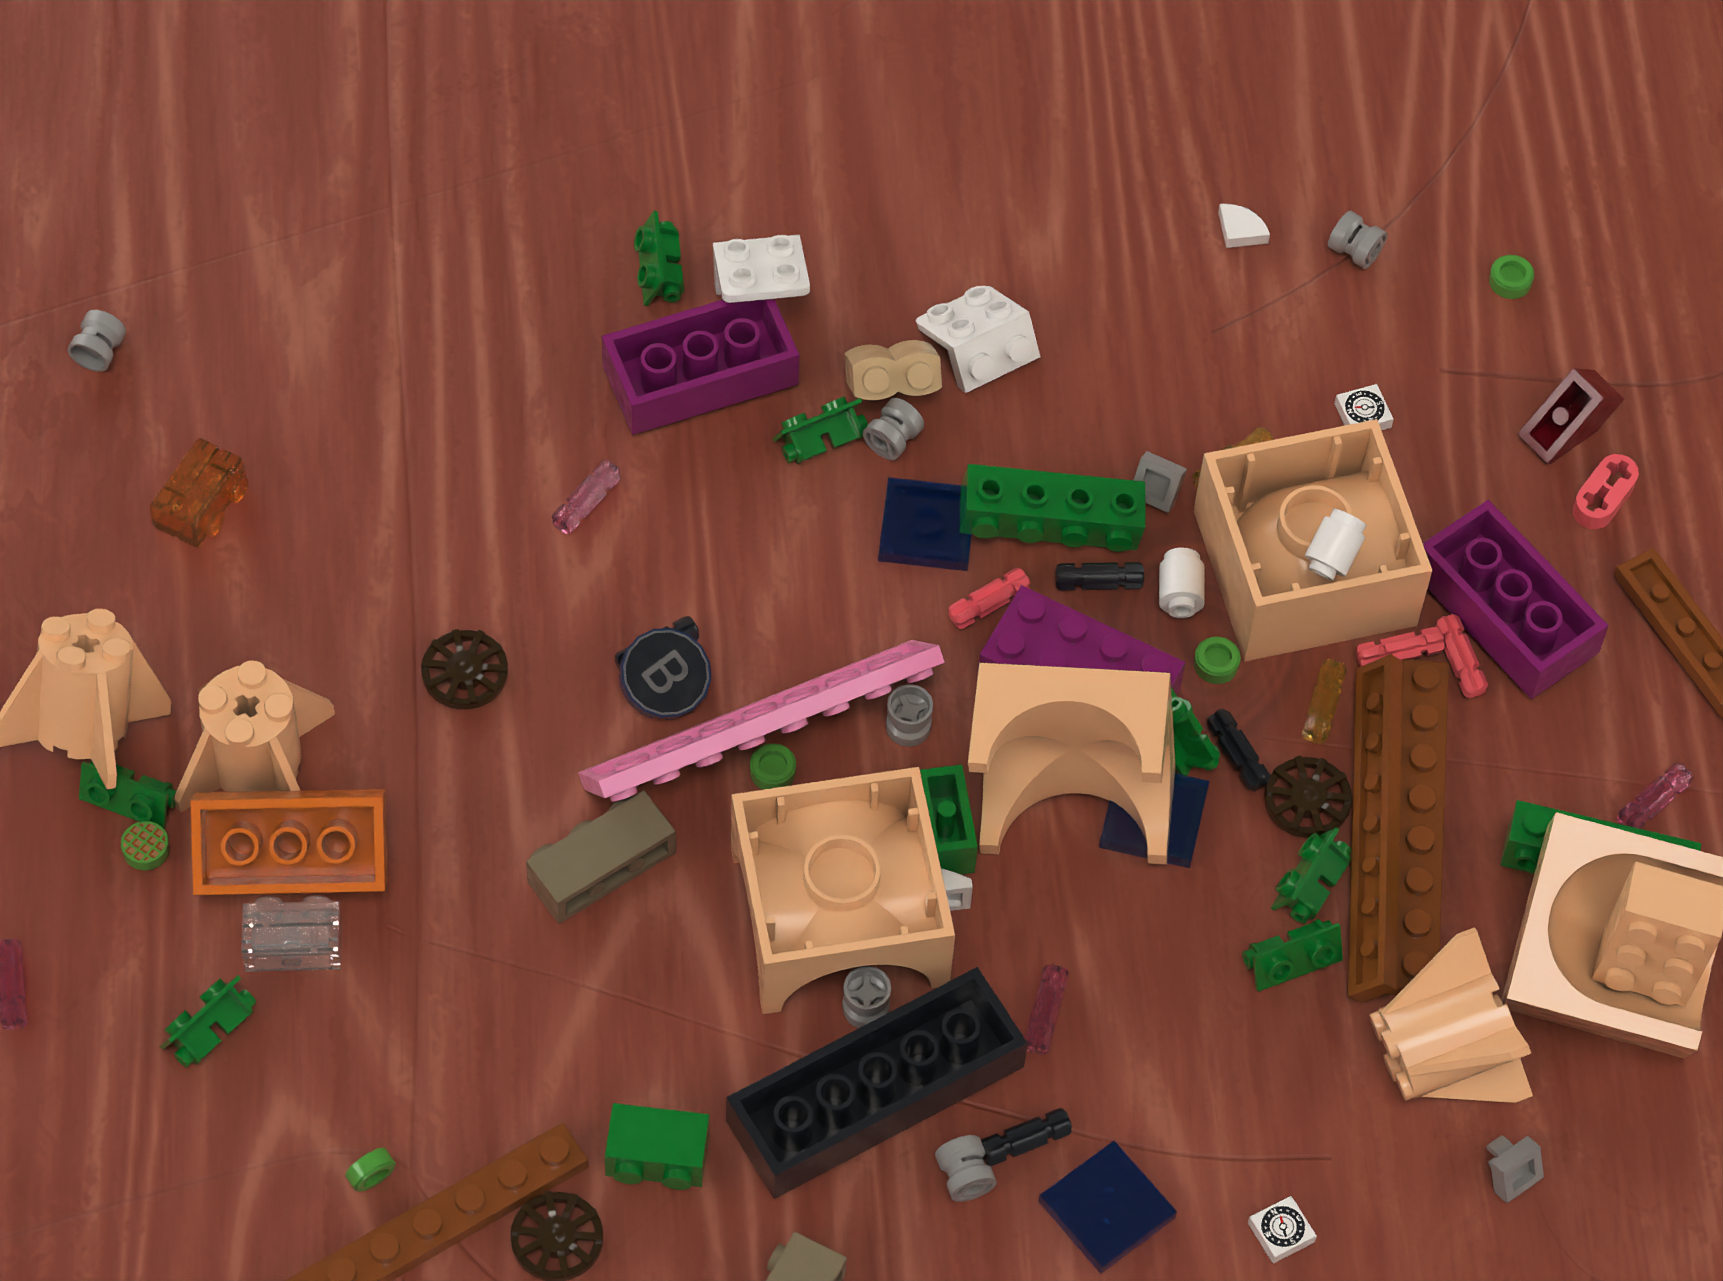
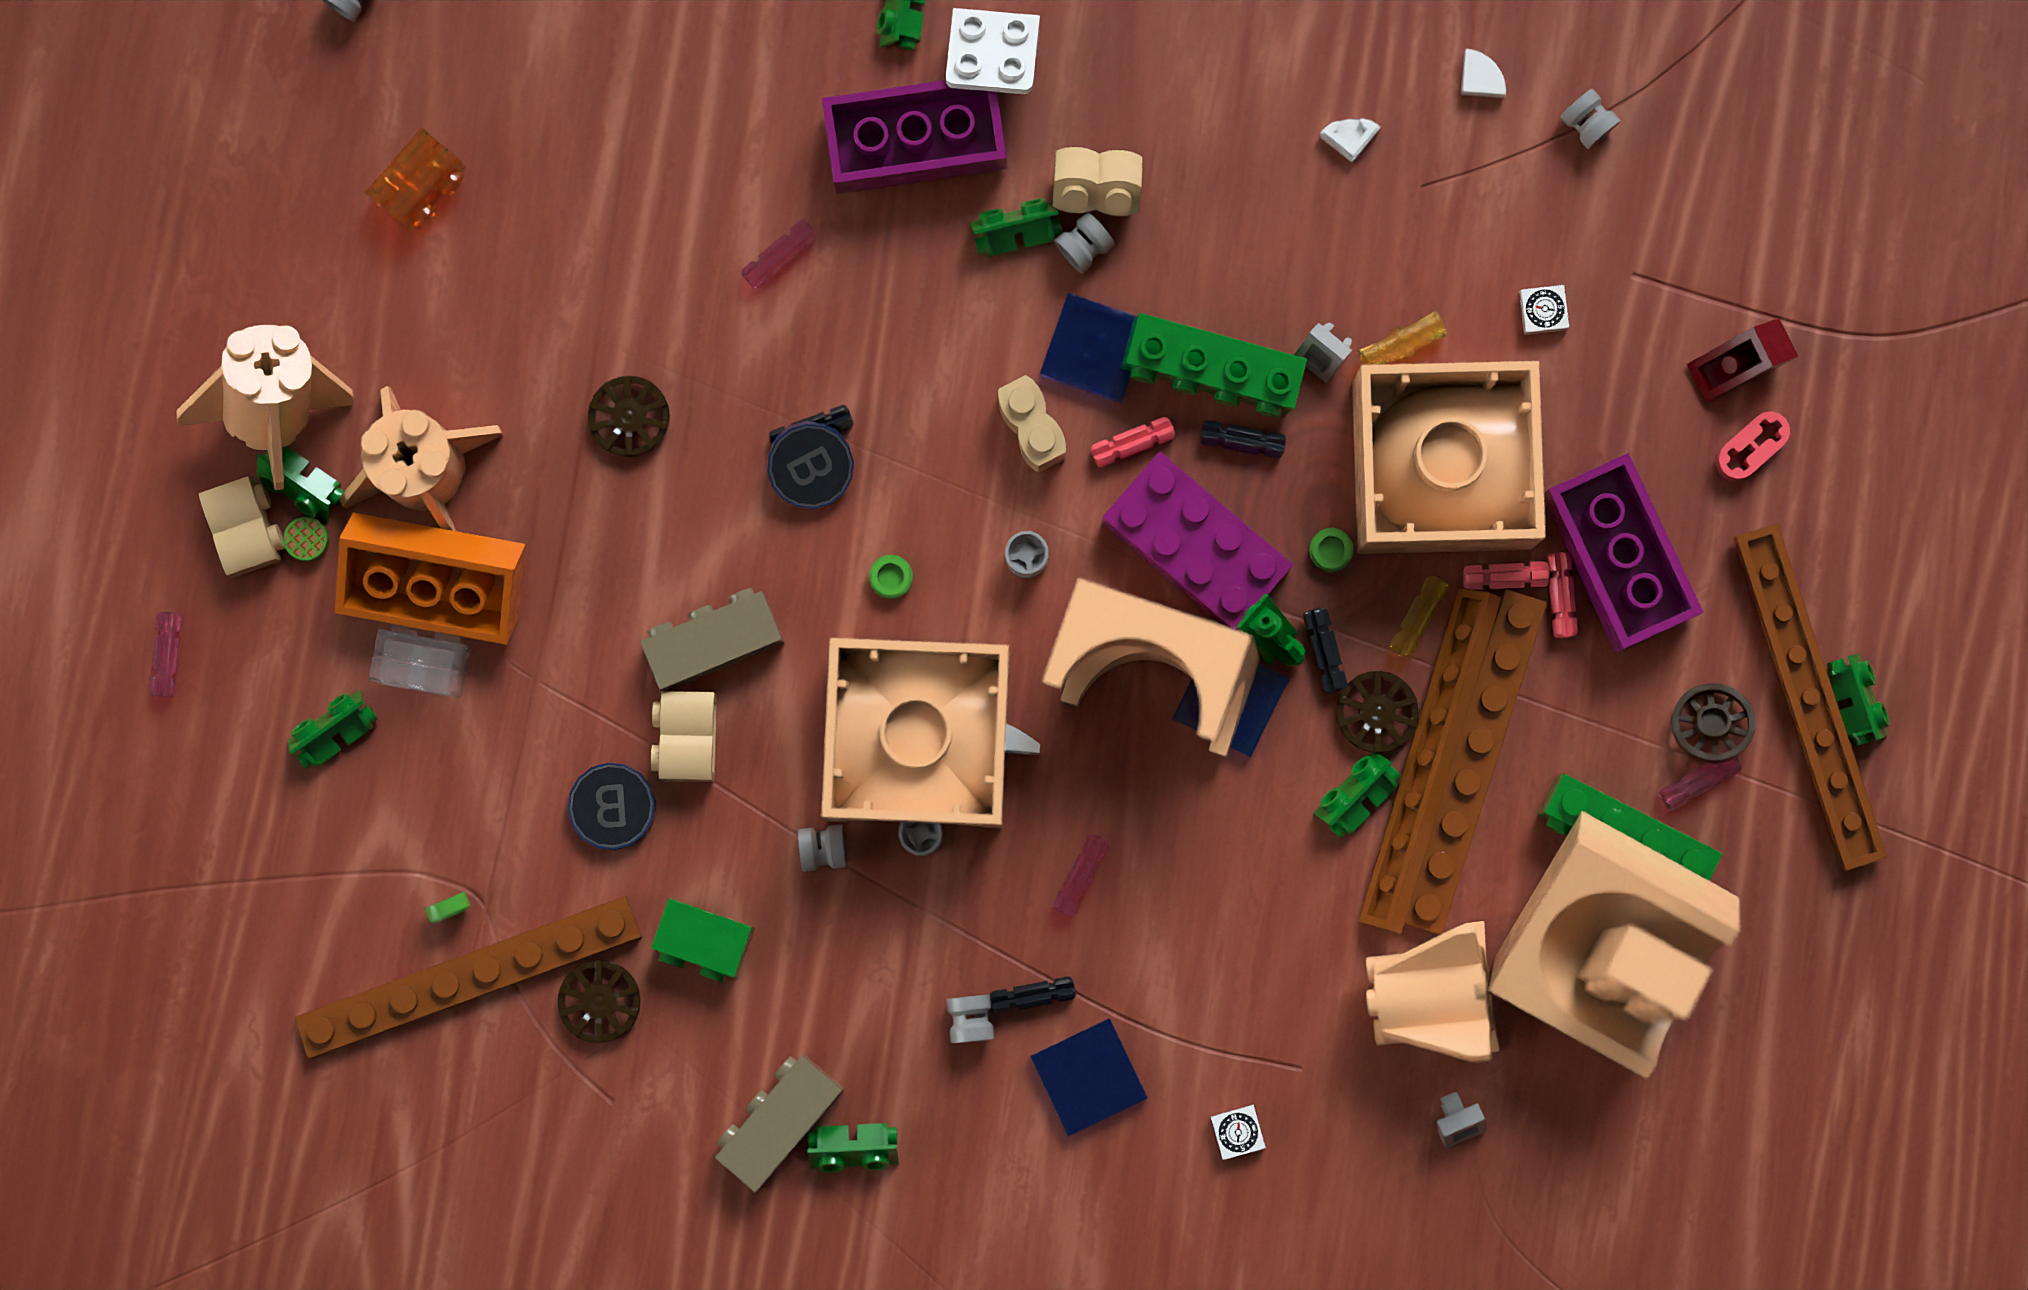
camera: 20 degrees right, 25 degrees up
bright pink plate [578,640,945,802] -> none
black brick [726,967,1028,1199] -> none
white bracket [916,286,1041,393] -> none
green brick [920,764,978,875] -> none
white brick [1159,548,1205,618] -> none
green hinge [1242,919,1343,992] -> none
white brick [1304,508,1367,581] -> none
bright green tile [1489,255,1534,299] -> none
none -> tan brick [199,476,285,578]
none -> black tile [568,763,656,850]
none -> tan brick [651,691,717,782]
none -> light grey wheel [798,824,847,872]
none -> tan brick [998,375,1066,473]
none -> white tile [1319,119,1381,163]
none -> dark brown wheel [1672,683,1756,764]

